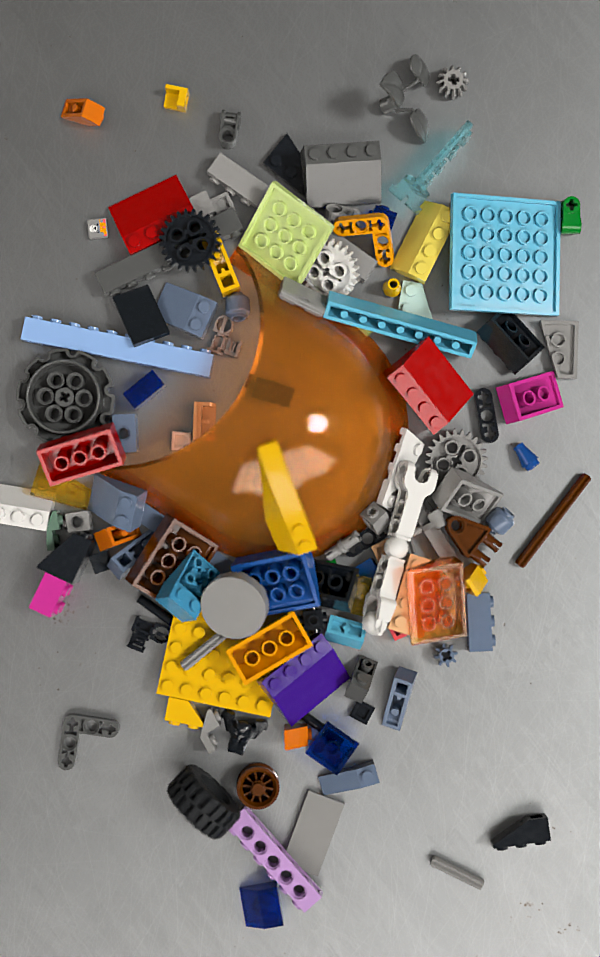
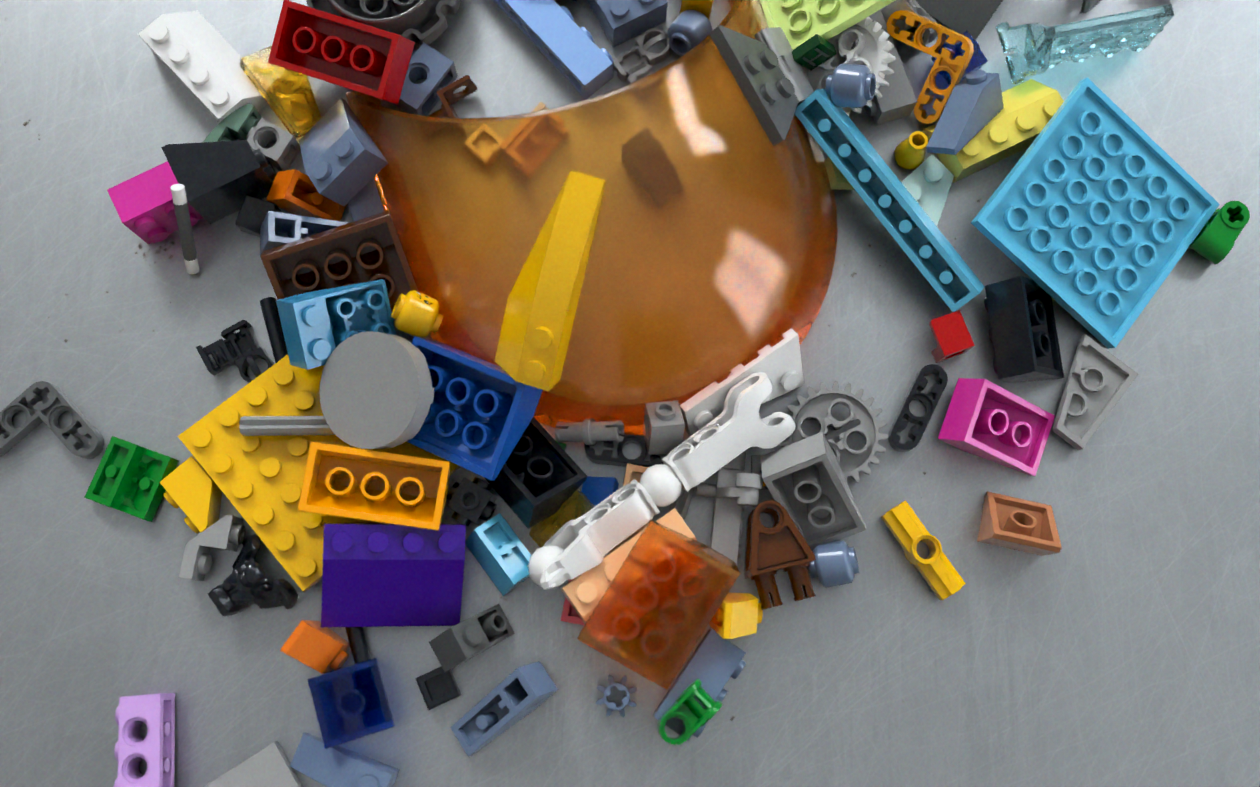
camera: 30 degrees right, 10 degrees down
clear blue brick [123,370,167,411] -> none
black tyre [167,764,241,840] -> none
reddish brown wheel [237,762,279,810] -> none
red slope [383,336,474,435] -> none
blue cone [513,442,540,472] -> none
reddish brown axle [515,473,591,568] -> none
none -> green slope [85,436,179,522]
none -> dark grey bar [170,184,200,274]
none -> yellow head [391,290,443,338]
none -> reddish brown bracket [418,75,478,138]
none -> green piece [657,678,723,745]
none -> dark grey wing [709,25,799,146]
none -> dark green tile [791,34,837,71]
none -> sand blue head [826,64,876,108]
none -> yellow piece [881,500,966,600]
none -> sand blue slope [926,70,1004,155]
none -> red panel [929,310,975,363]
none -> nougat slope [977,491,1062,556]

